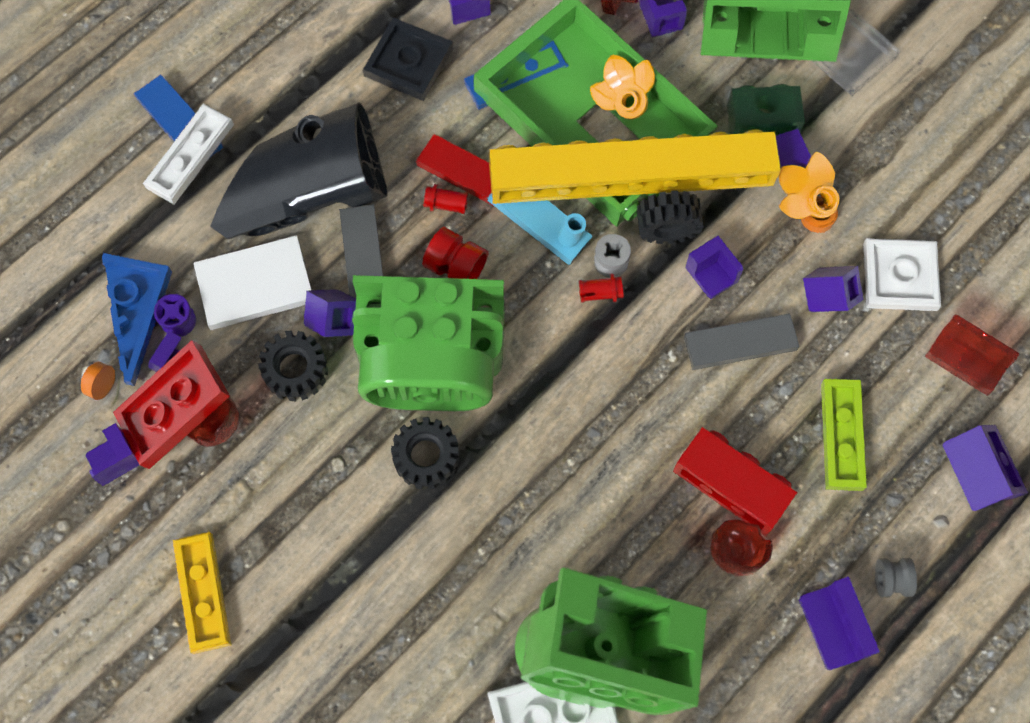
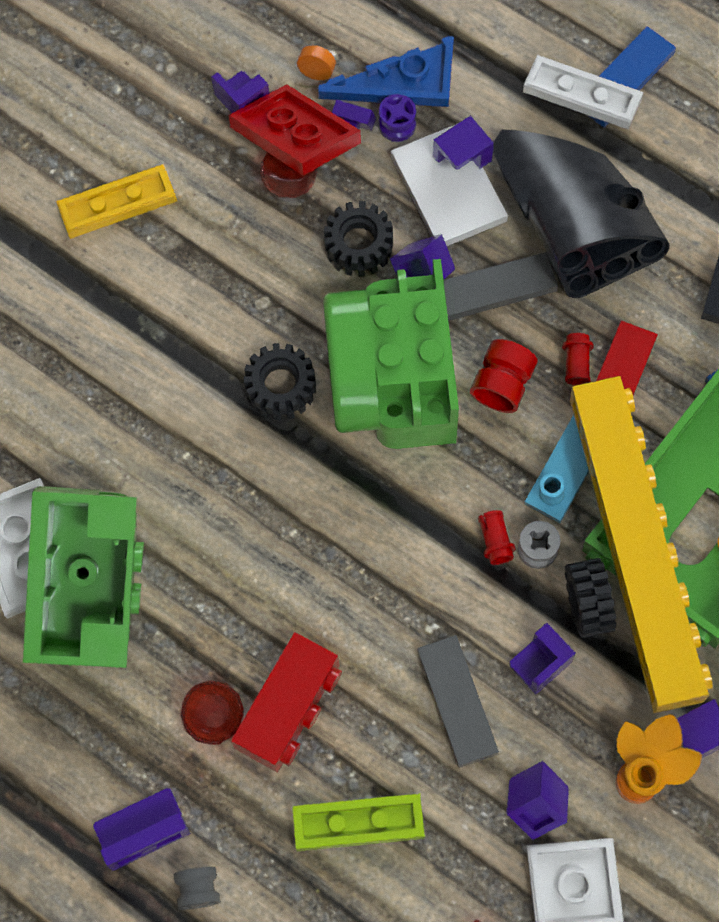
camera: 85 degrees right, 0 degrees up
none -> dark purple panel [433,115,494,170]

